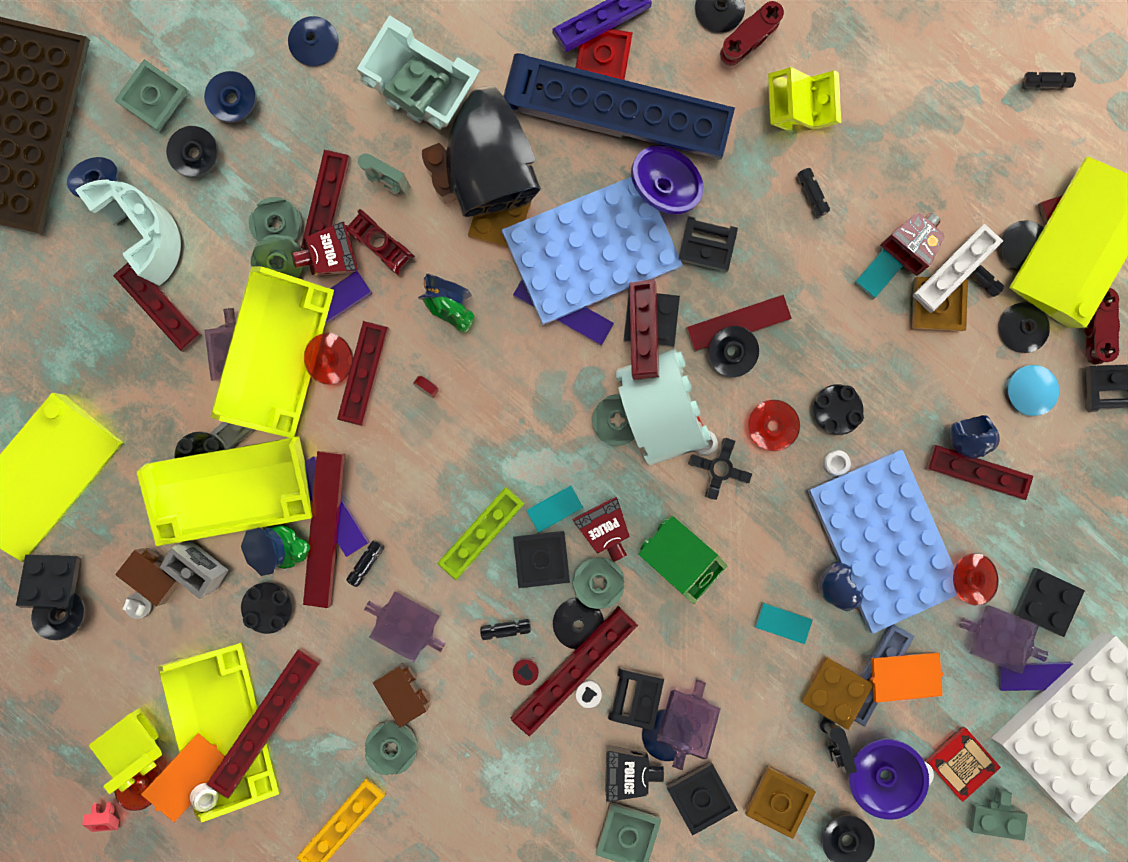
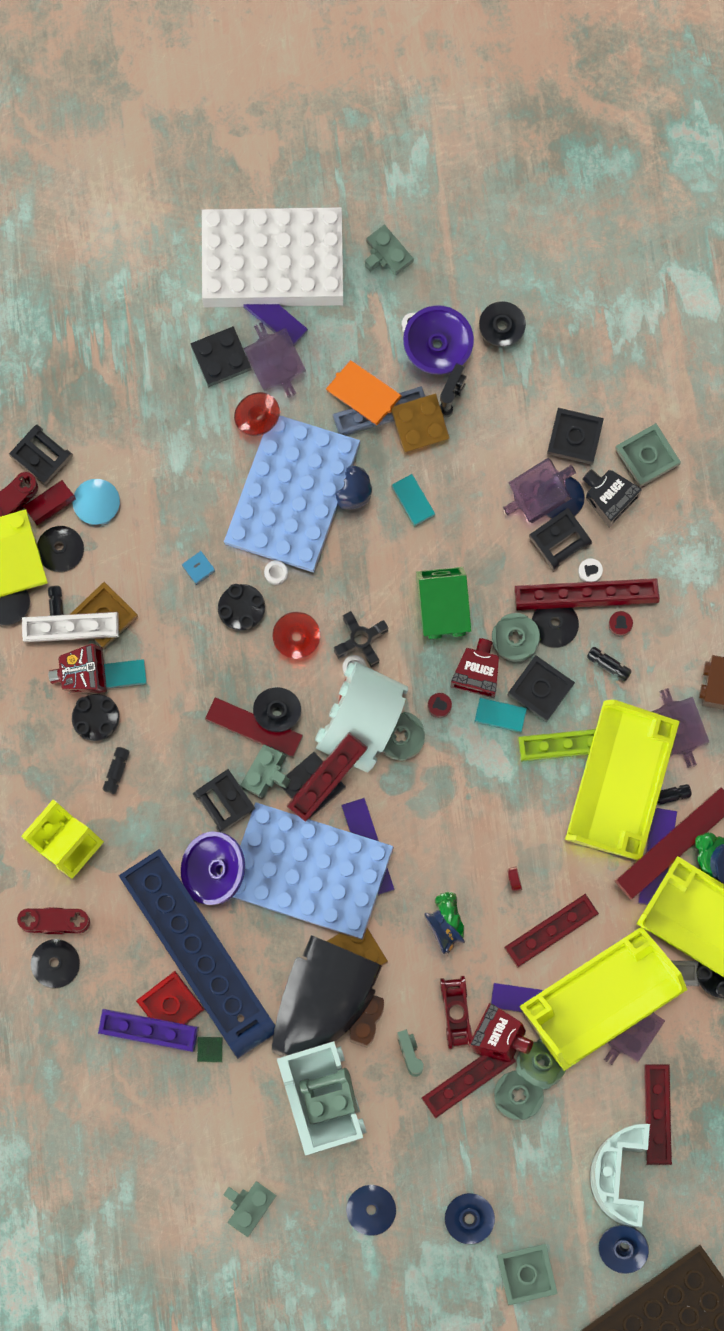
camera: 135 degrees left, 10 degrees down
black dish [166,126,218,177] -> none
clear red dish [304,333,353,385] -> none
pearl gold plate [745,766,816,839] -> none
tile [925,726,1001,802] -> none
dark red tile [926,445,1034,500] -> none
dark blue hair [950,415,1000,459] -> none
none -> dark red tile [23,480,76,525]
none -> black dish [72,694,119,741]
none -> dark azure tile [182,551,215,585]
none -> clear green tile [197,1037,223,1063]
none -> sand green hinge [240,744,291,798]
none -> dark red tile [428,693,452,718]
none -> neon yellow slope [565,699,680,860]

